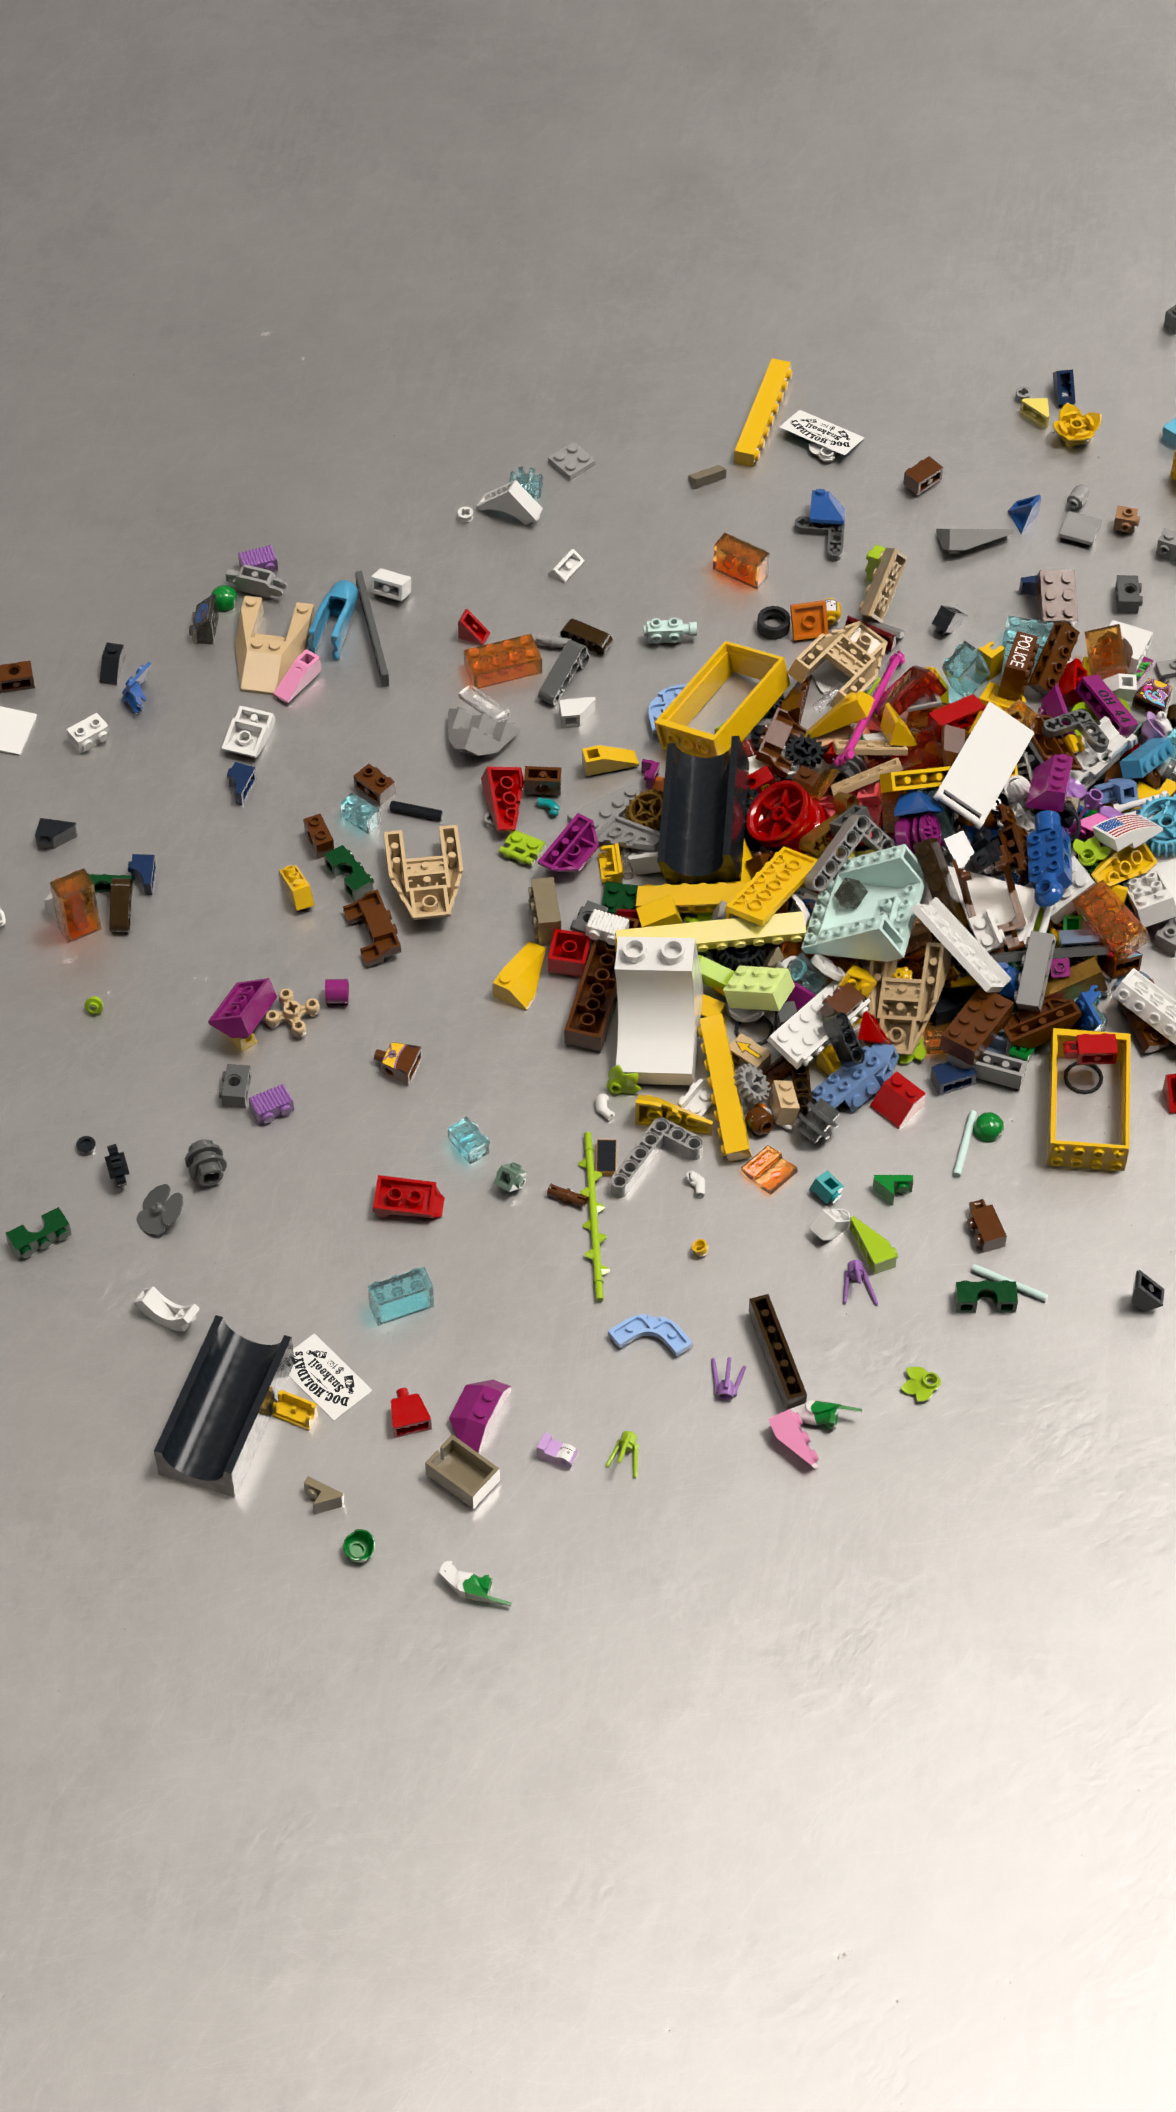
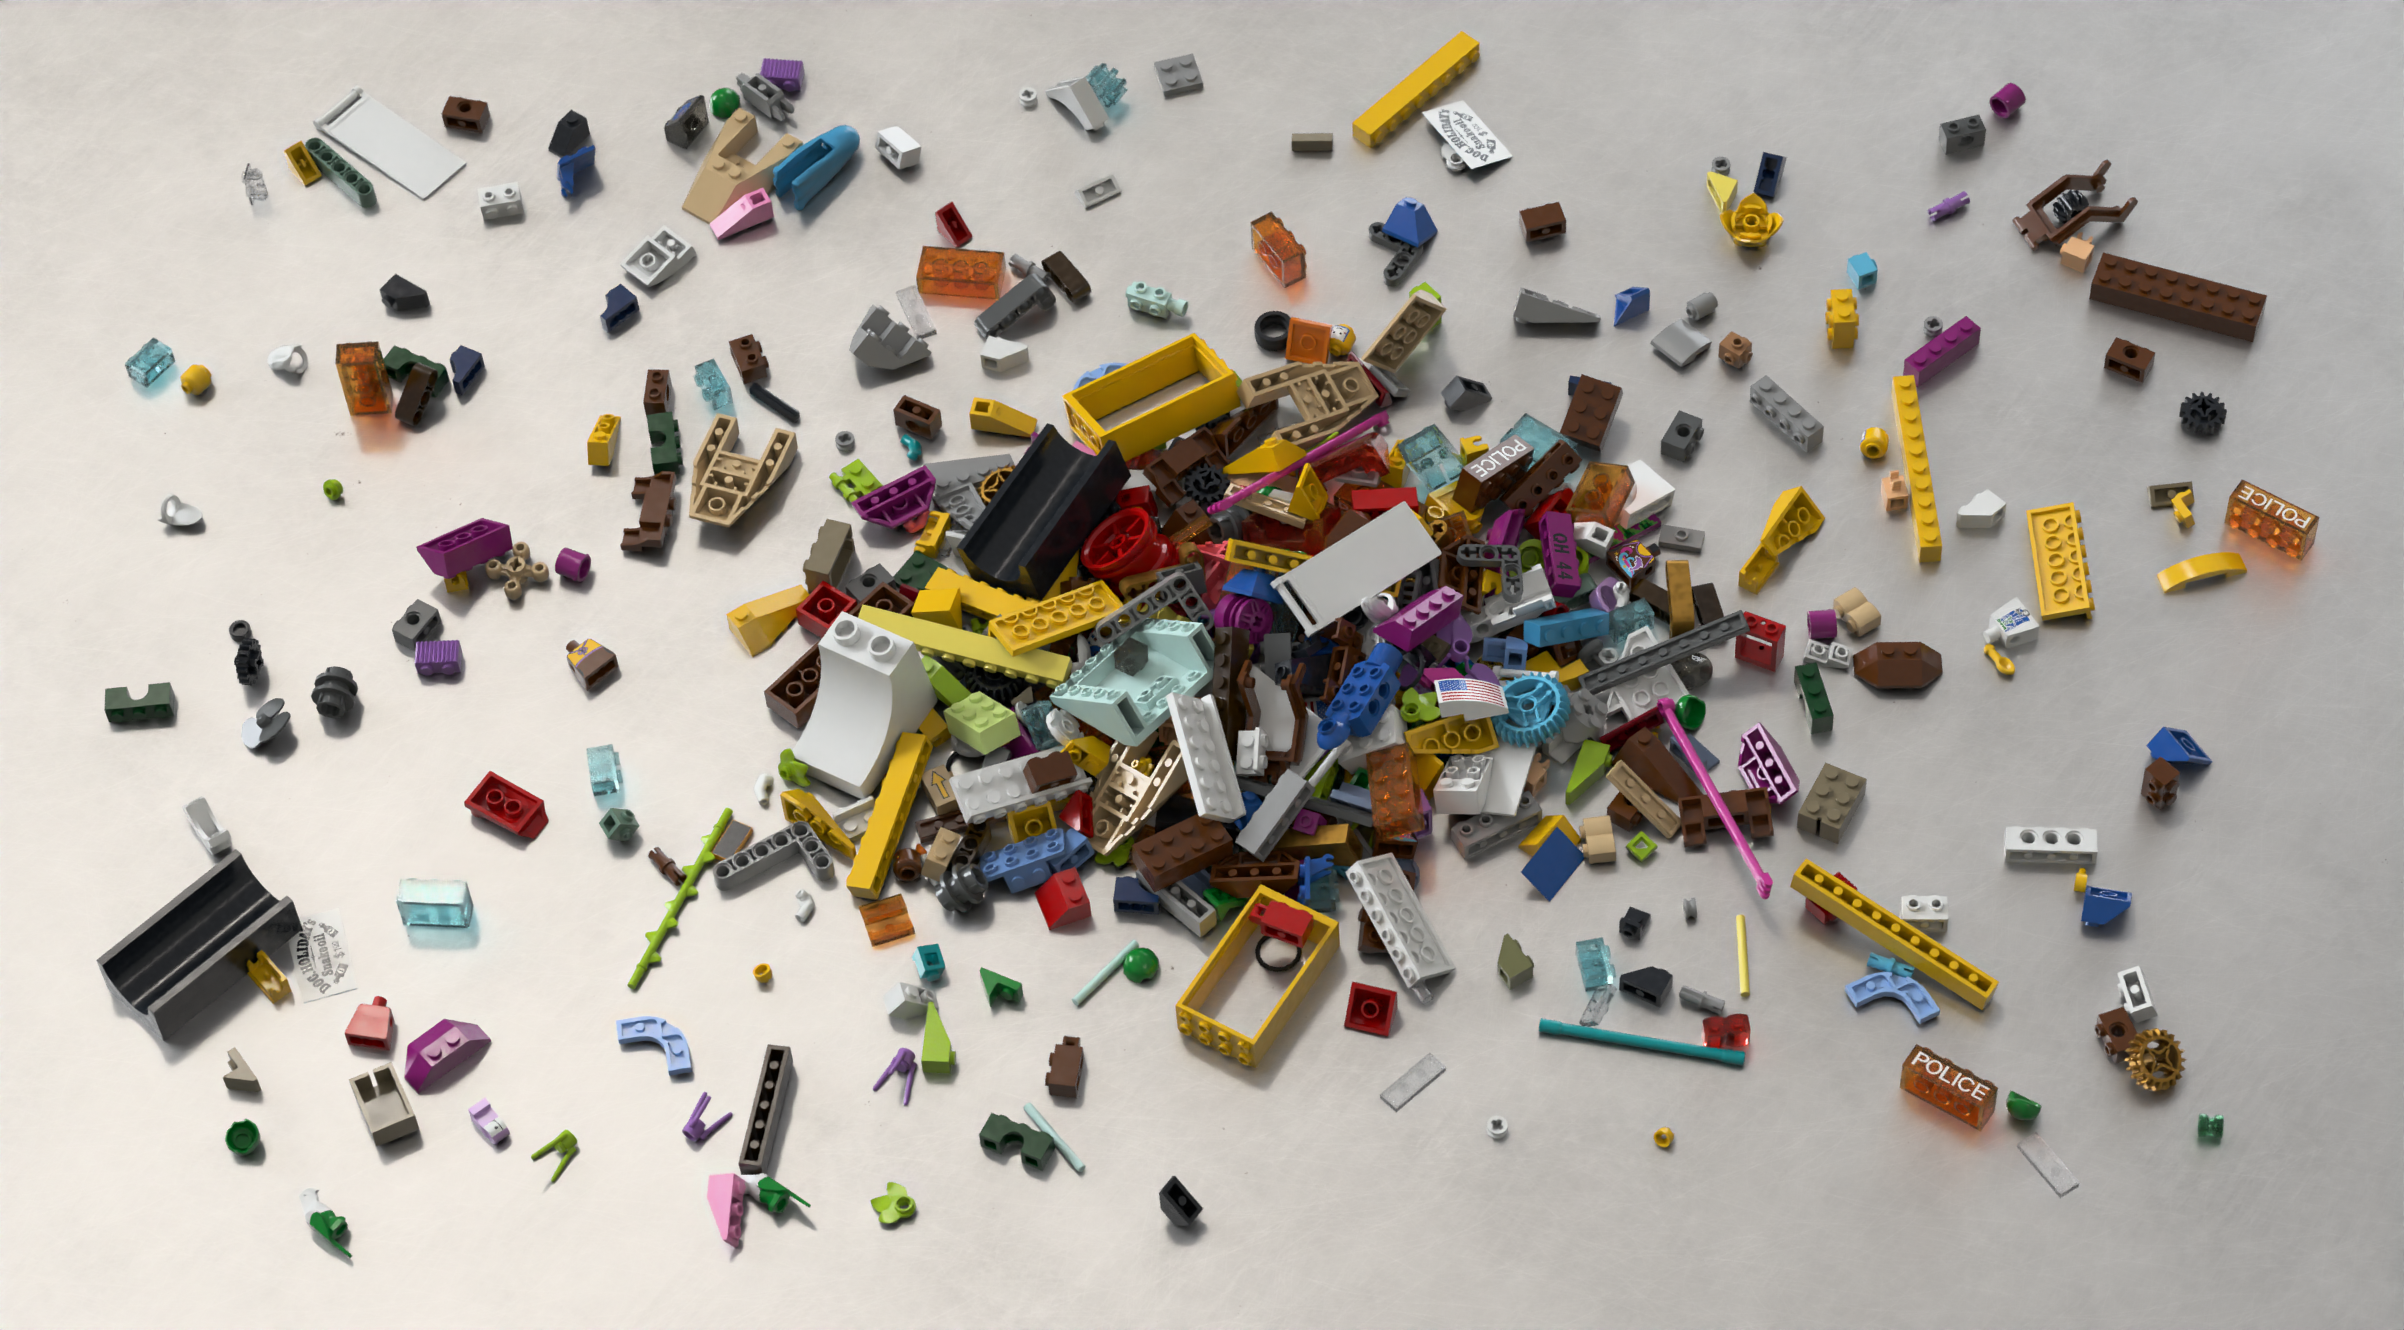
camera: 30 degrees right, 0 degrees up
dark grey tile [355,571,389,687] -> none
red wedge [481,767,524,831] -> none
white brick [586,909,629,945] -> none
light grey gear [733,1063,771,1104] -> none
black beam [823,1012,865,1068] -> none
tan tile [830,758,903,796] -> none
none -> coral arm [903,511,930,533]

